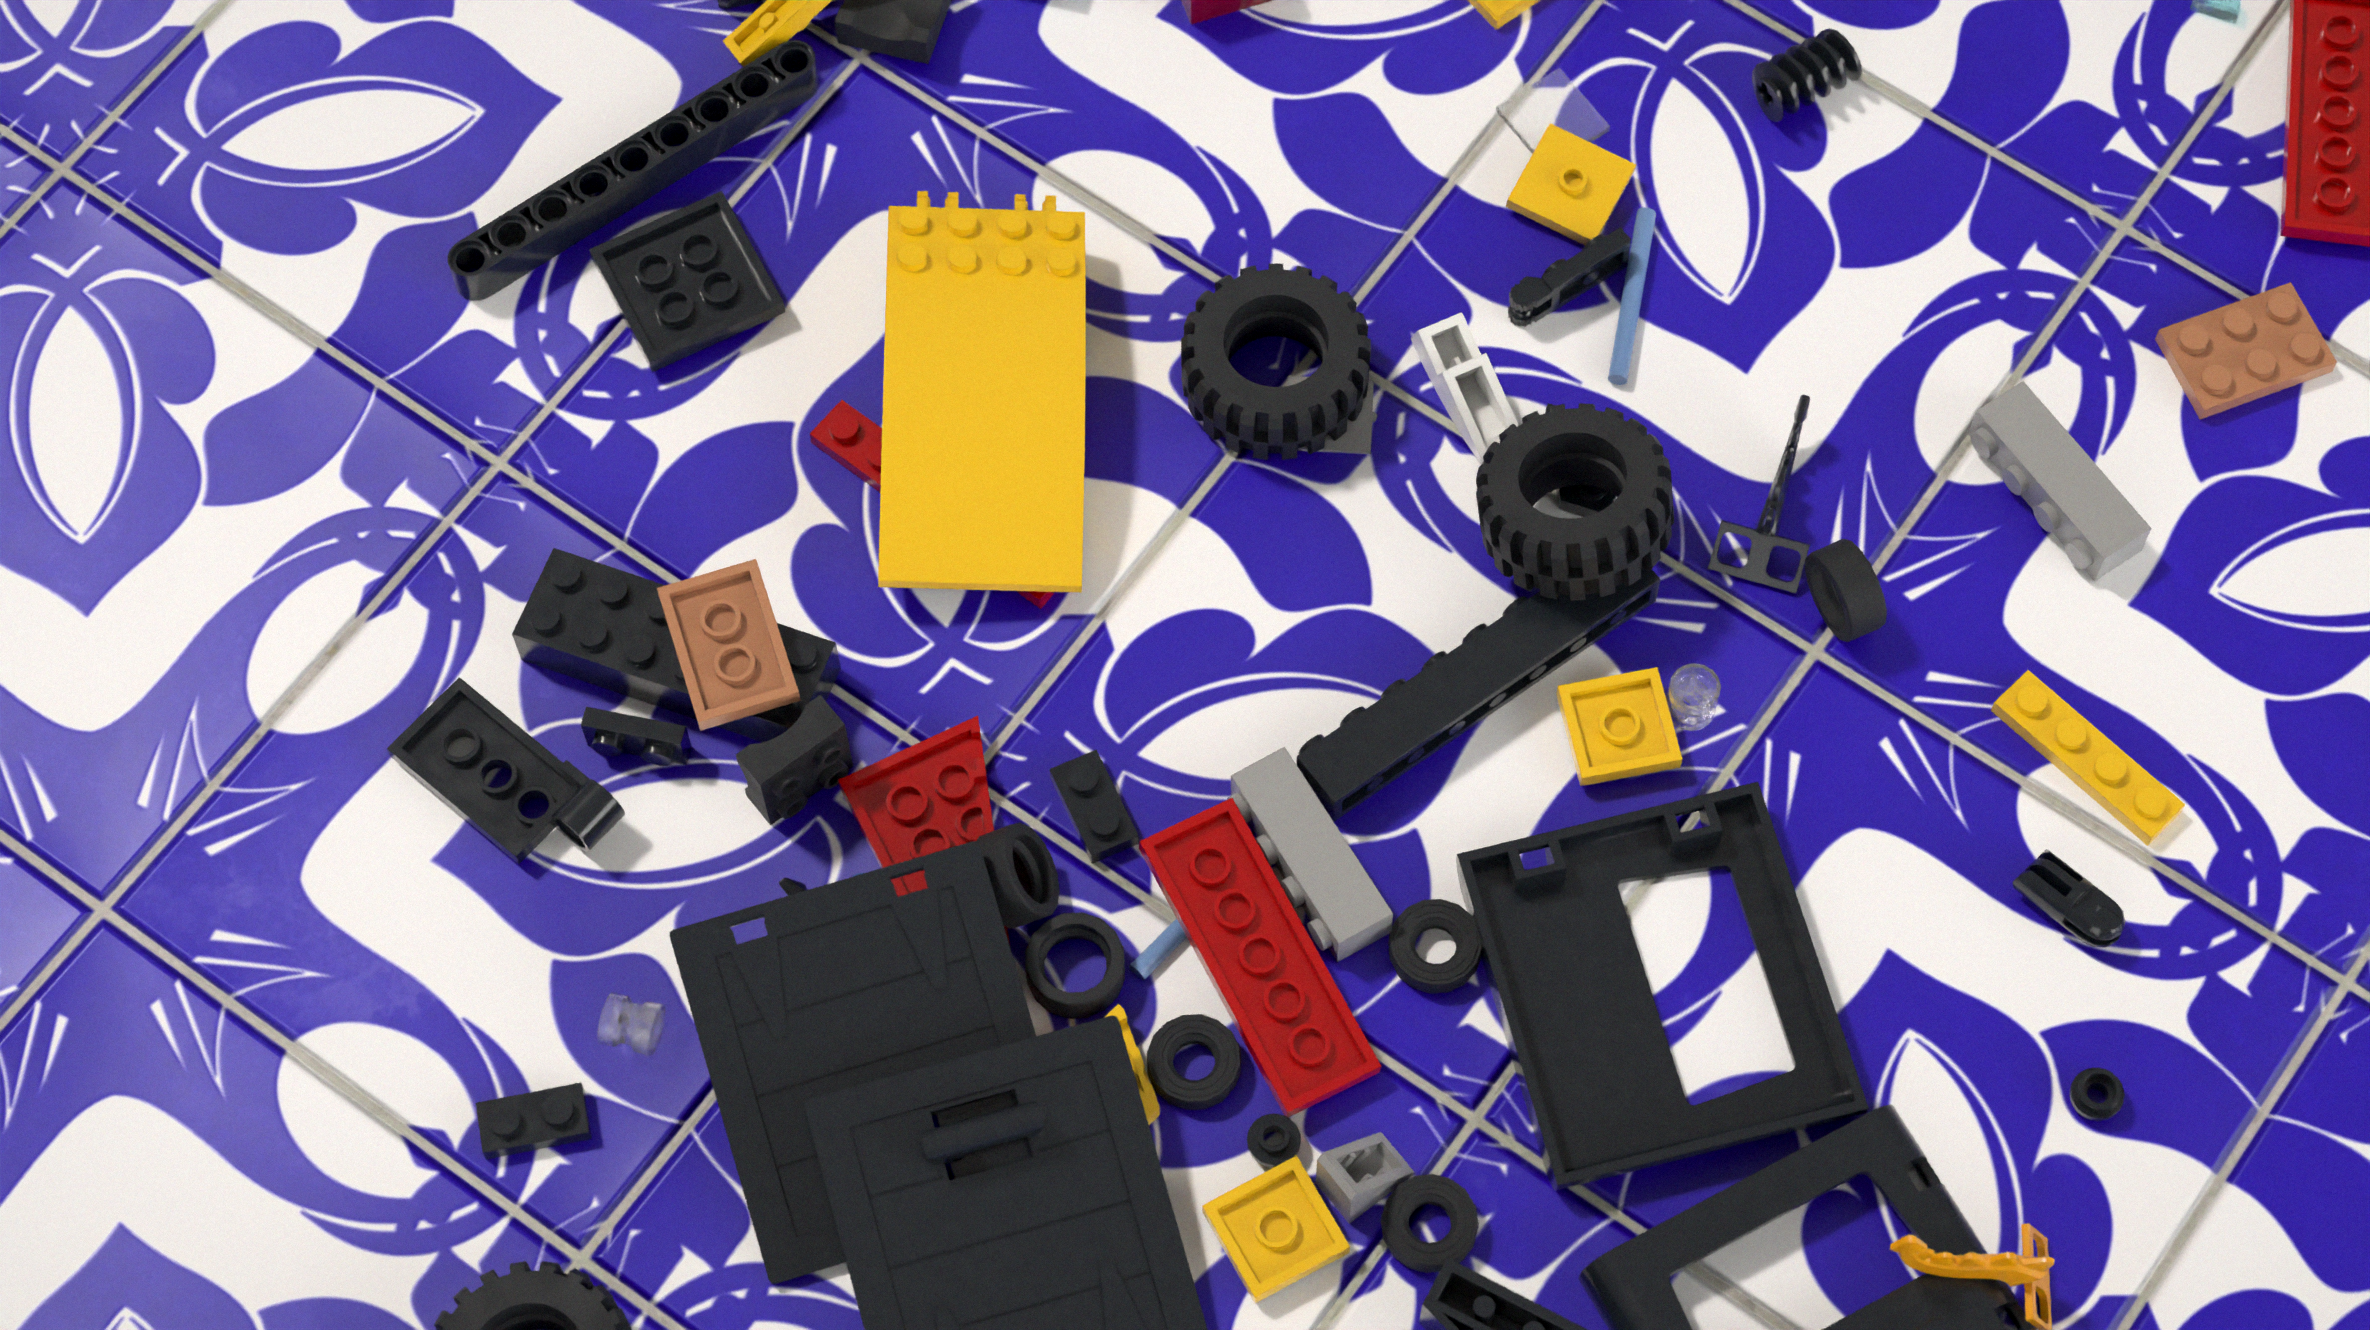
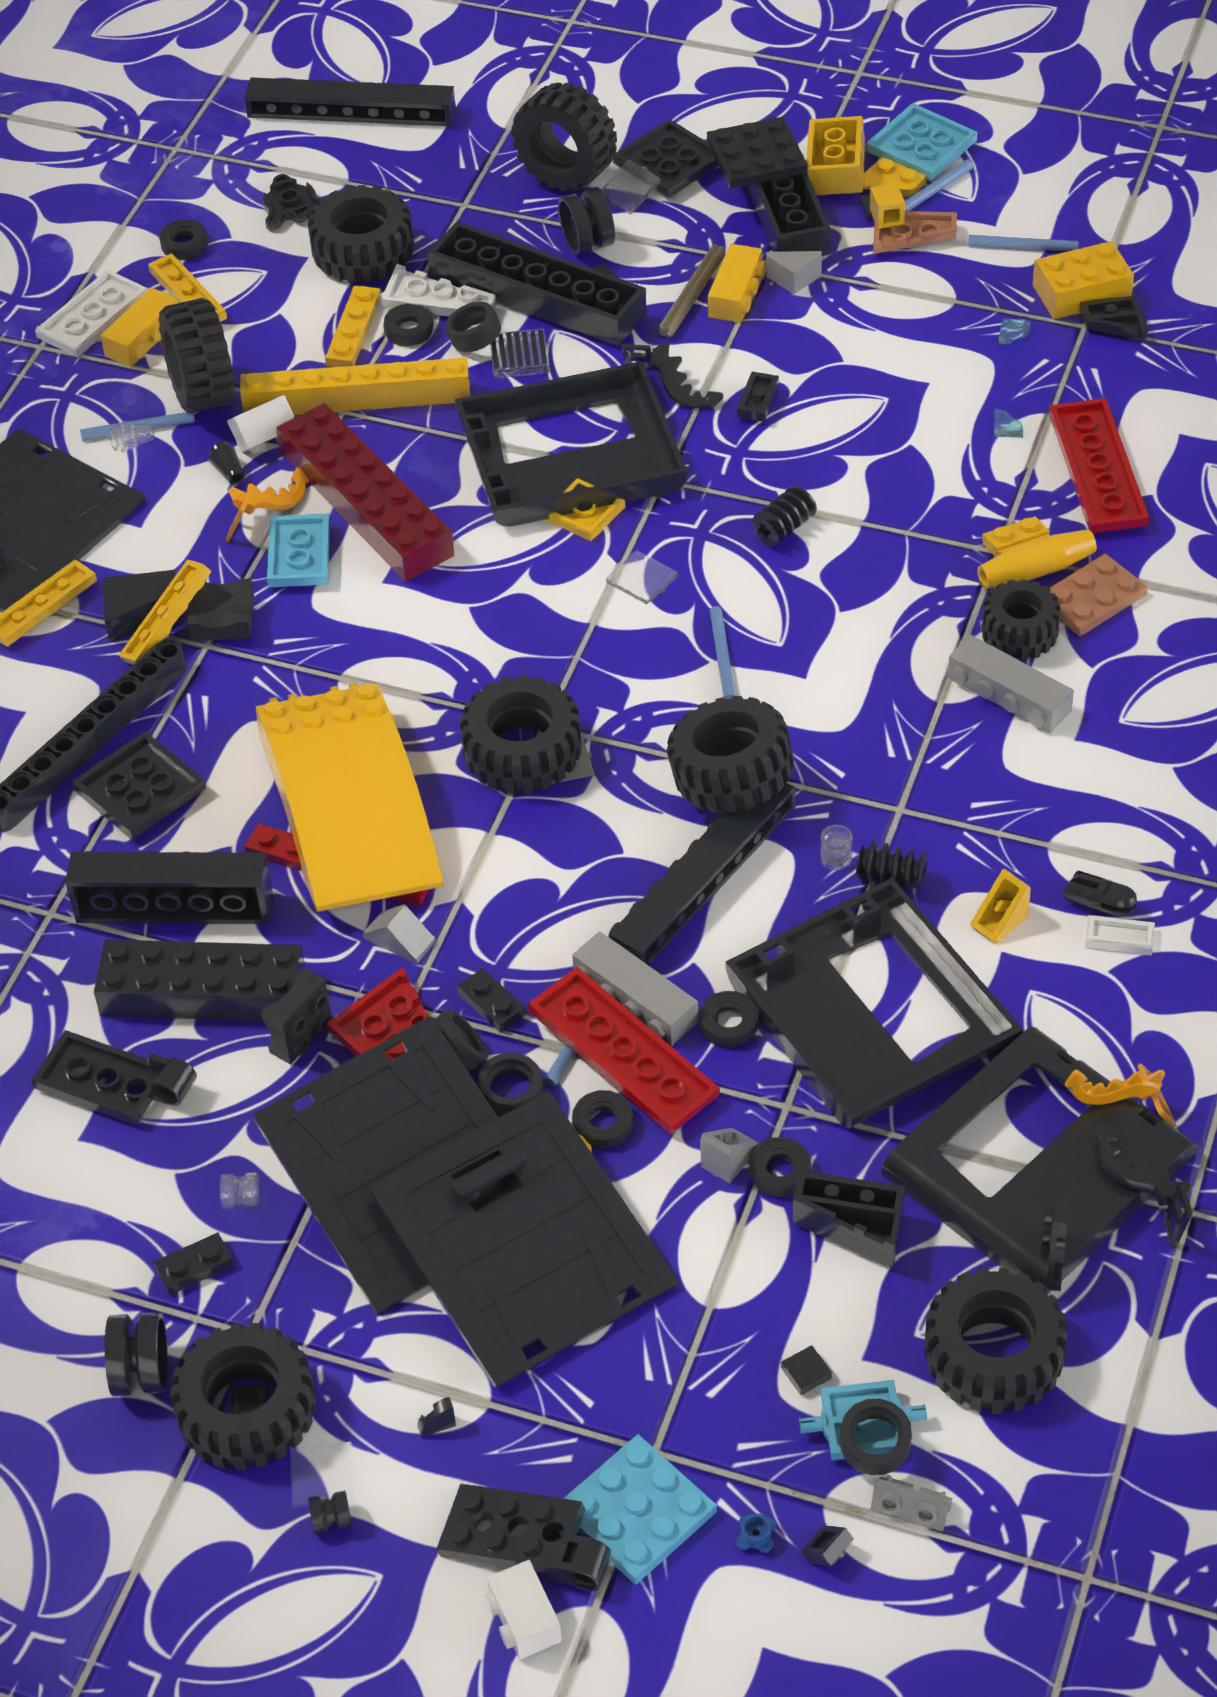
camera: 15 degrees left, 15 degrees down
black plate [581,707,692,766] -> none
nougat plate [657,559,801,731] -> none
yellow plate [1202,1155,1350,1304] -> none
black plate [1247,1114,1301,1167] -> none
white slope [1411,312,1519,464] -> none
yellow plate [1506,123,1636,245] -> none
black hinge [1508,227,1631,327] -> none
yellow plate [1556,667,1683,786] -> none
black piece [1708,394,1810,593] -> none
black tyre [1805,539,1887,642] -> none
yellow plate [1991,670,2185,846] -> none
black plate [2069,1068,2125,1121] -> none
none -> black brick [65,851,274,924]
none -> black wheel [104,1312,168,1396]
none -> light grey slope [362,905,435,964]
none -> black piece [856,840,927,892]
none -> yellow slope [970,869,1031,943]
none -> yellow plate [978,516,1097,589]
none -> black tyre [981,579,1061,660]
none -> white tile [1085,915,1155,956]

